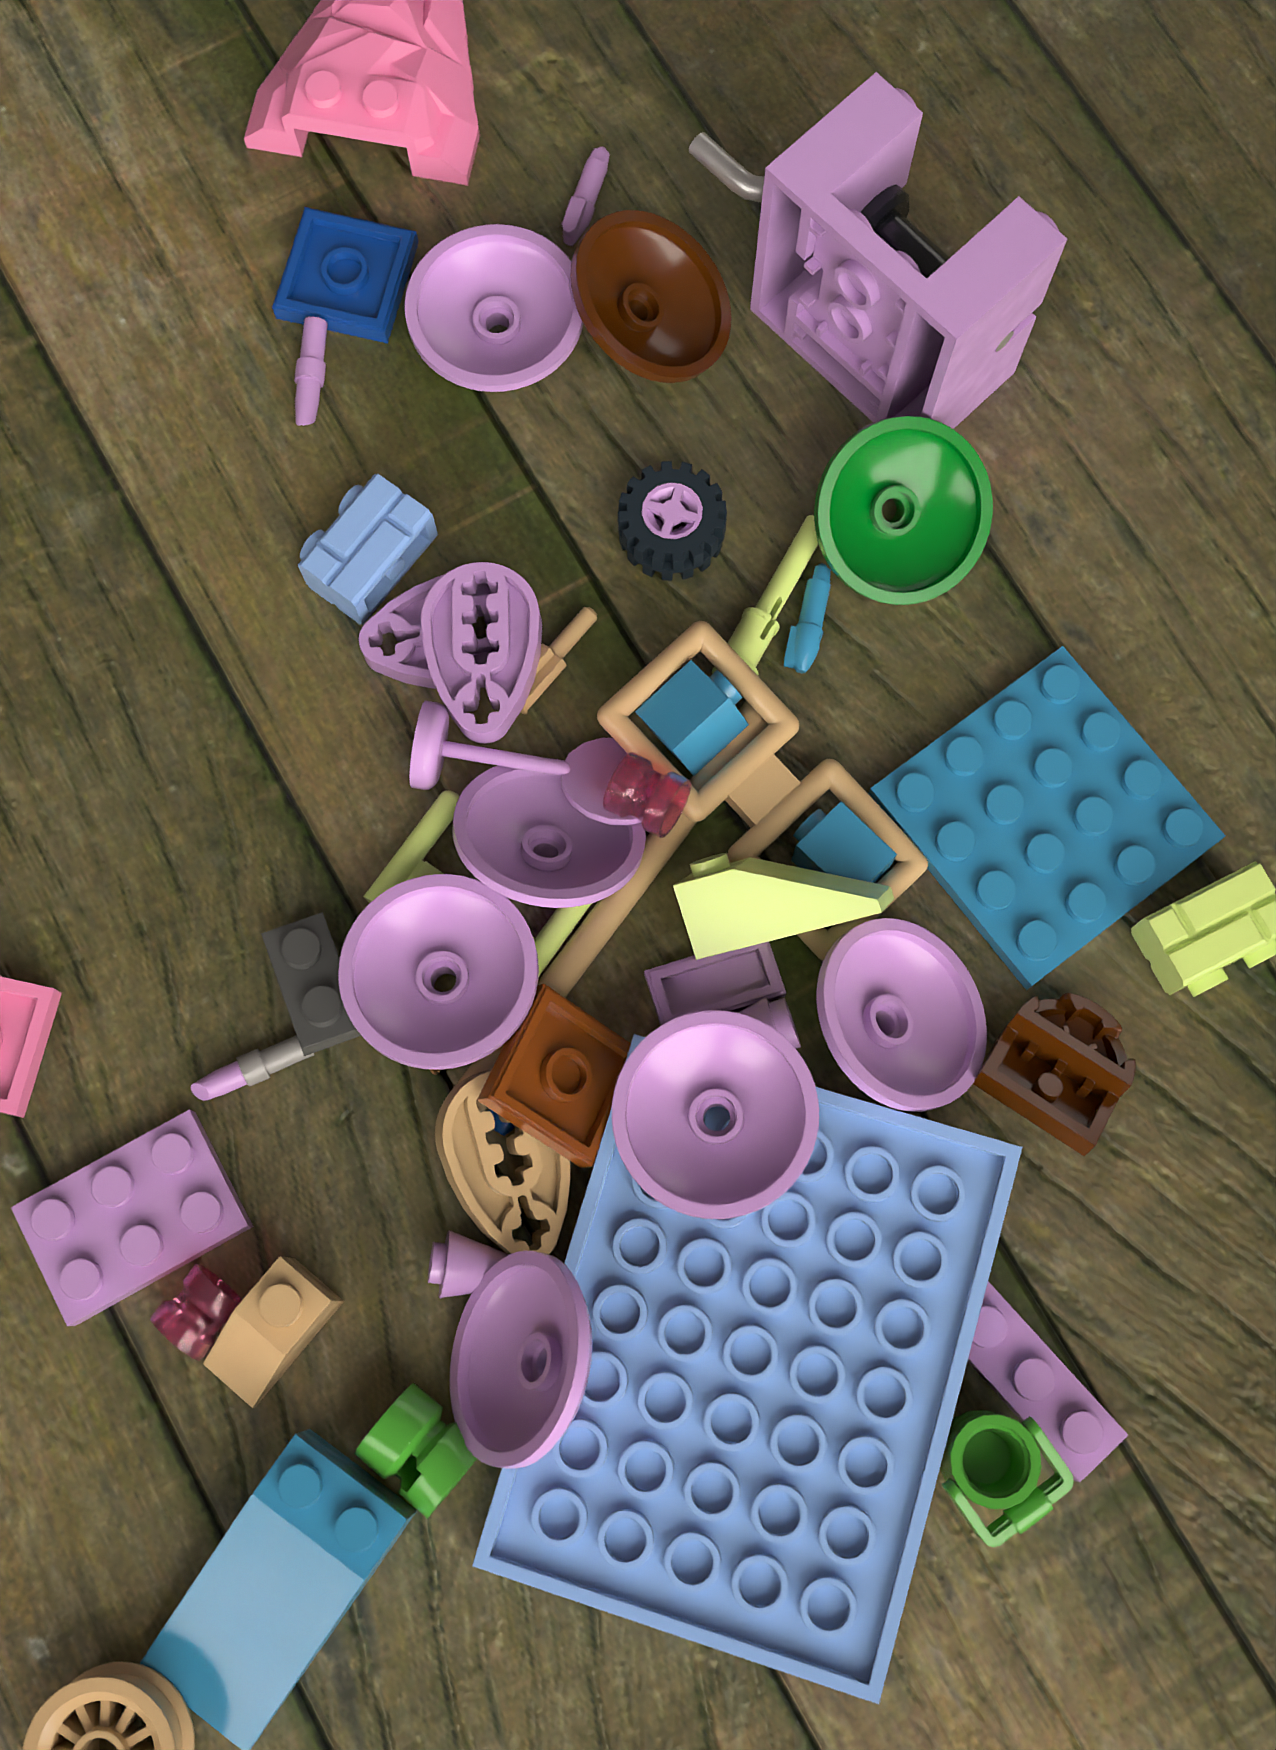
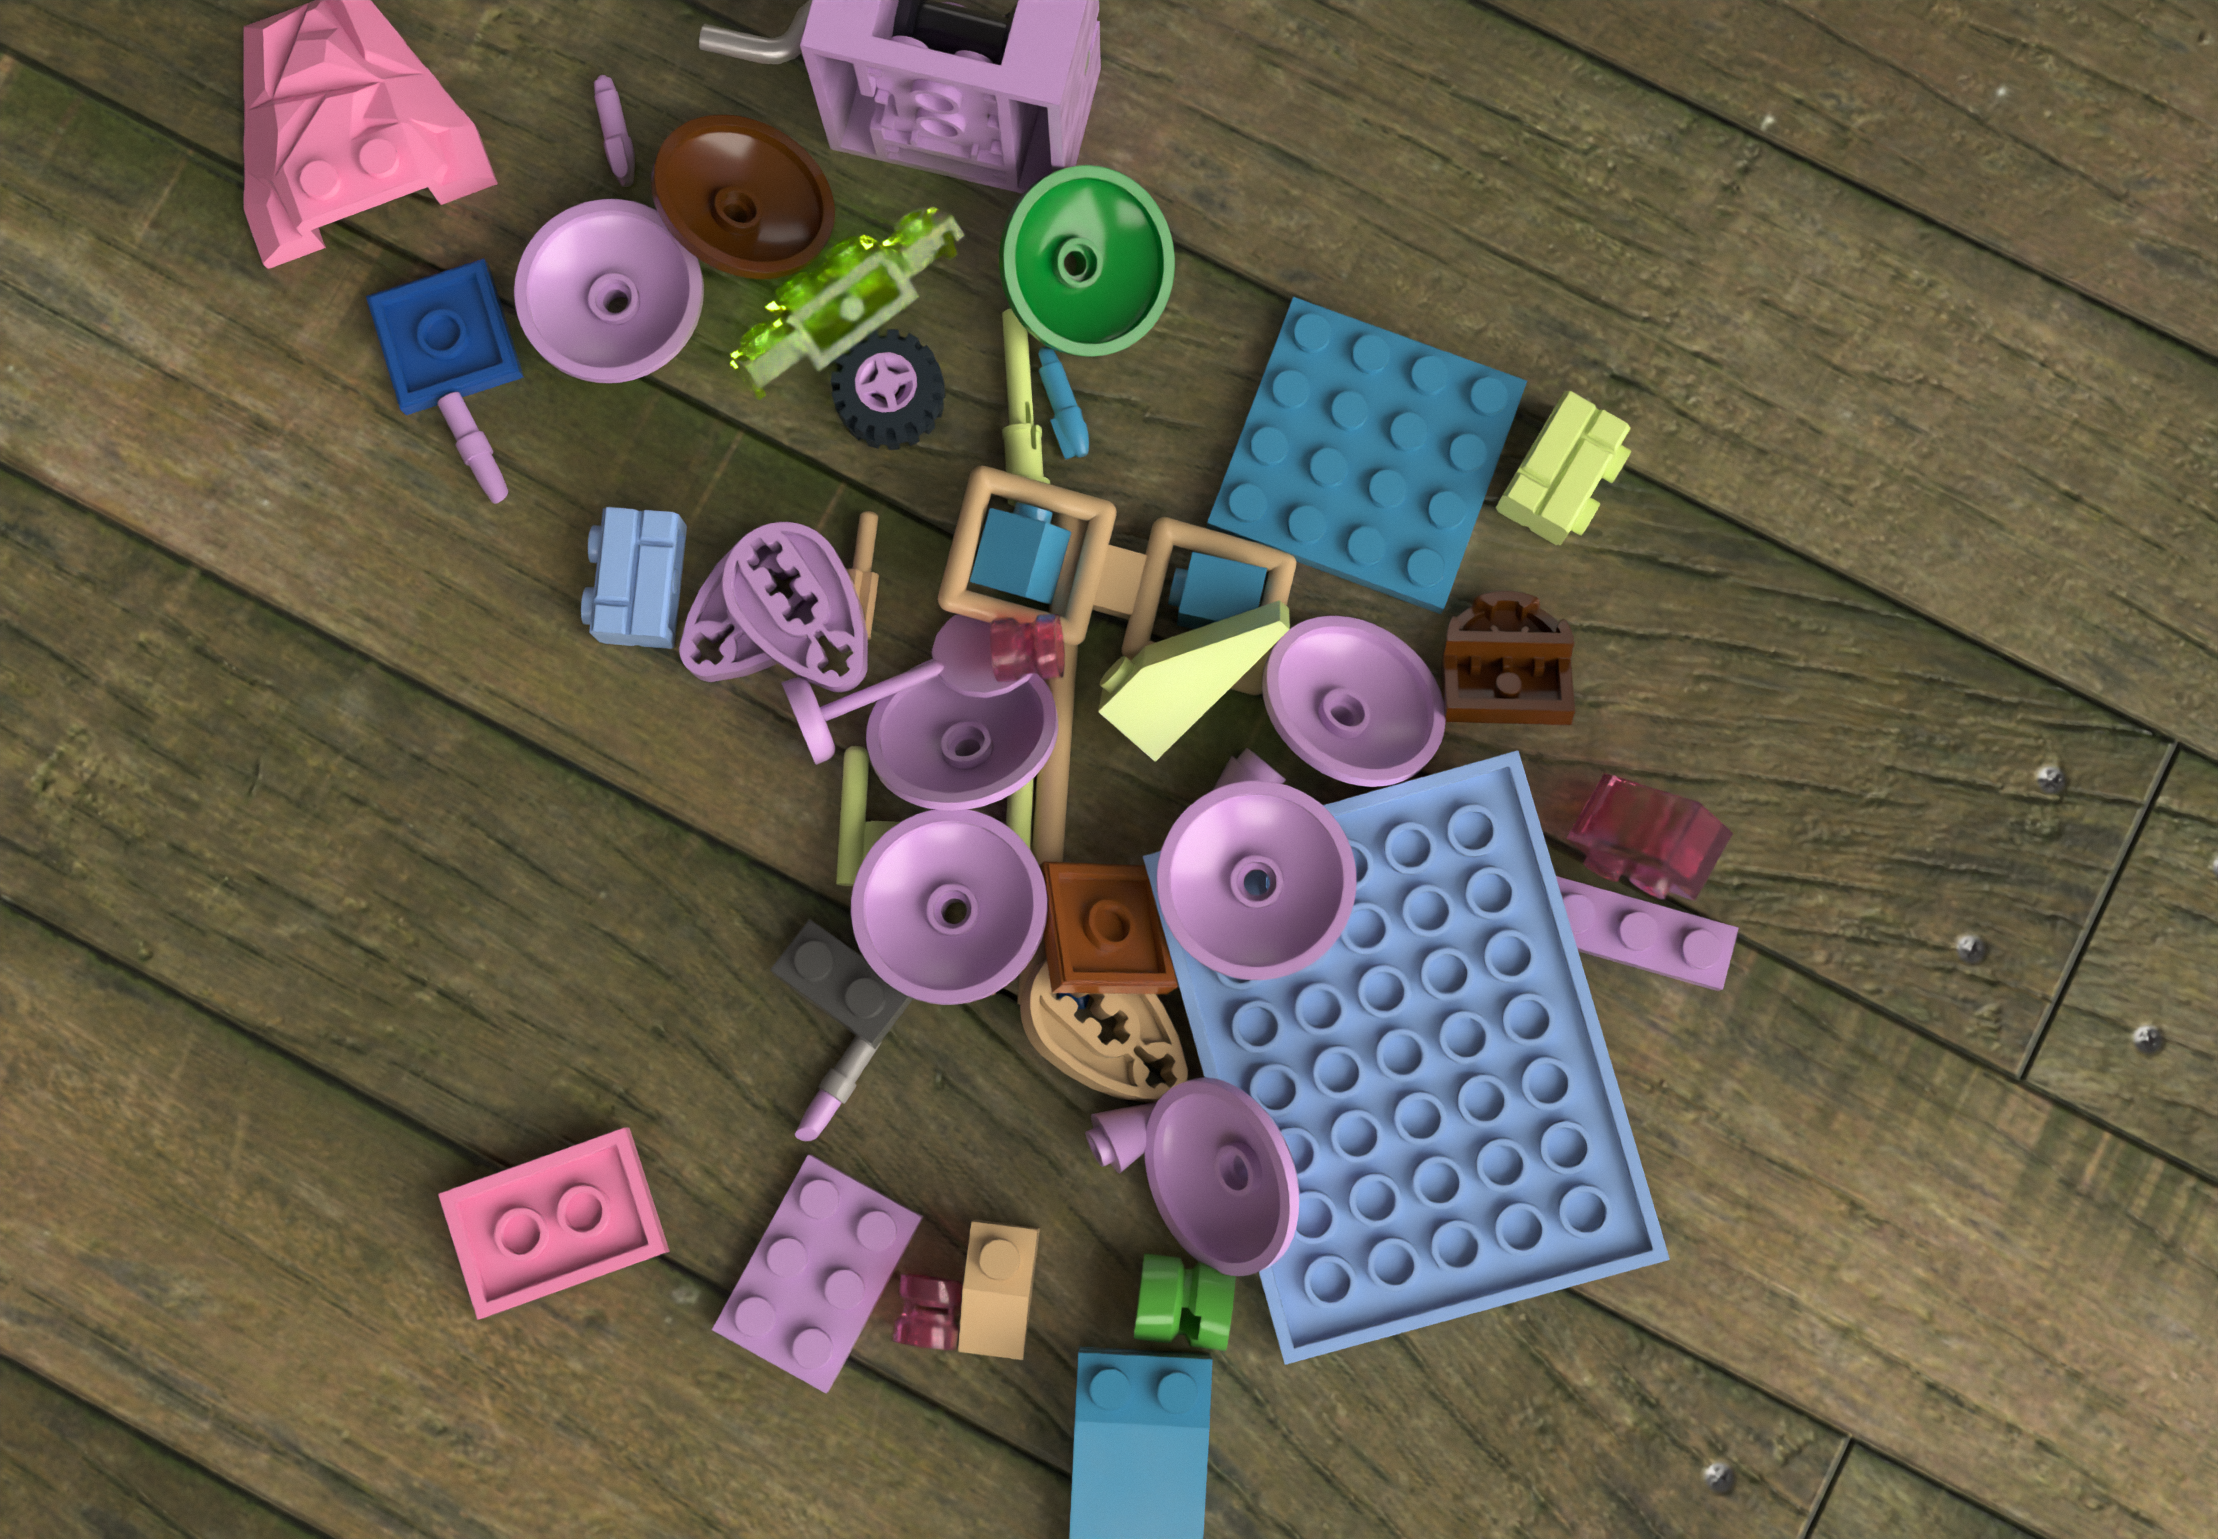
camera: 30 degrees left, 5 degrees up
lavender tile [644,941,786,1026] -> none
bright green piece [940,1410,1074,1547] -> none
none -> clear neon green bracket [729,206,965,400]
none -> clear pink brick [1567,773,1733,901]

